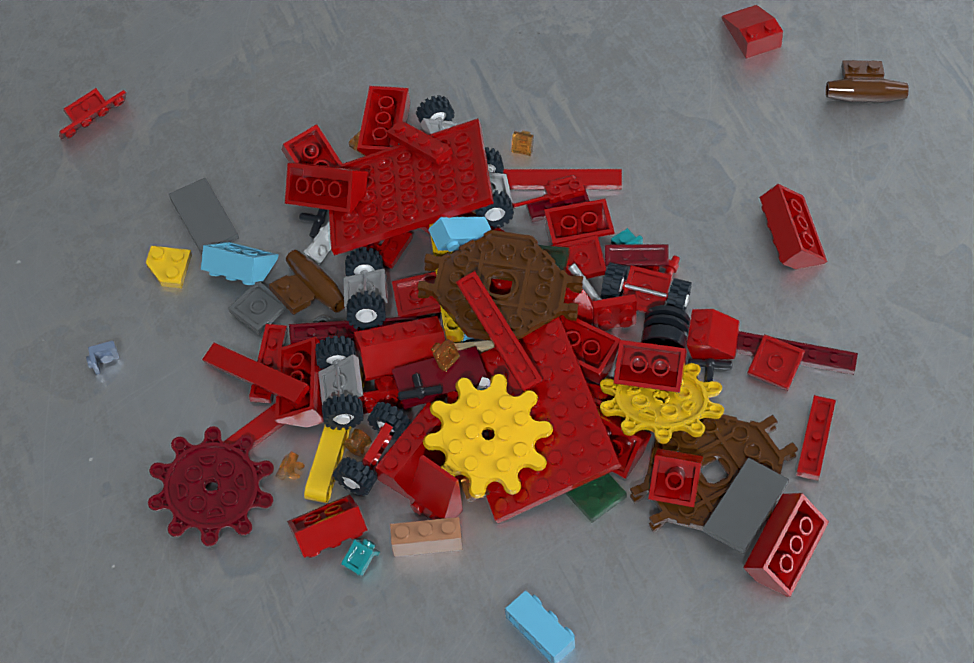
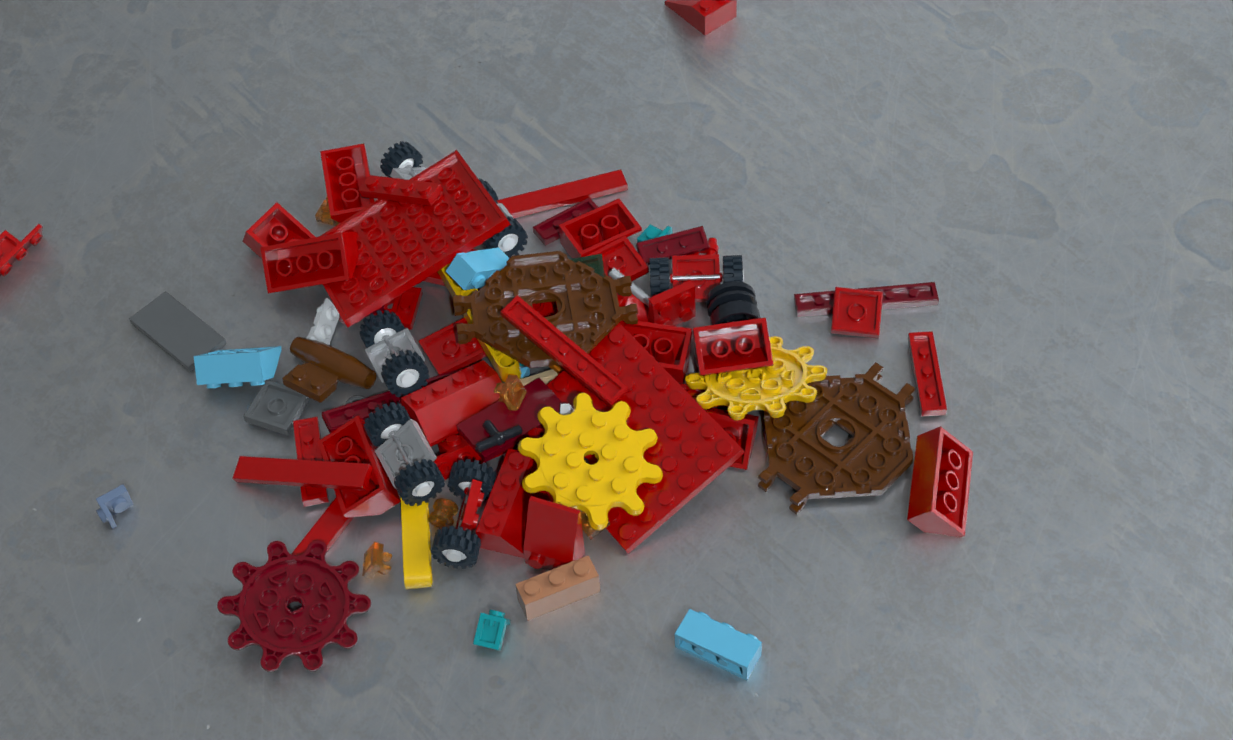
camera: 20 degrees left, 5 degrees down
yellow plate [146,246,192,289] -> none
red slope [287,494,368,558] -> none
black piece [299,208,327,238] -> none
clear orange tile [511,131,534,156] -> none
red piece [512,175,585,209] -> none
clear green plate [565,473,627,523] -> none
red slope [648,449,703,507] -> none
red slope [687,309,740,359] -> none
black piece [688,358,732,382] -> none
dark grey tile [703,458,789,554] -> none
red slope [759,184,828,269] -> none
reddish brown plate [826,60,909,103] -> none

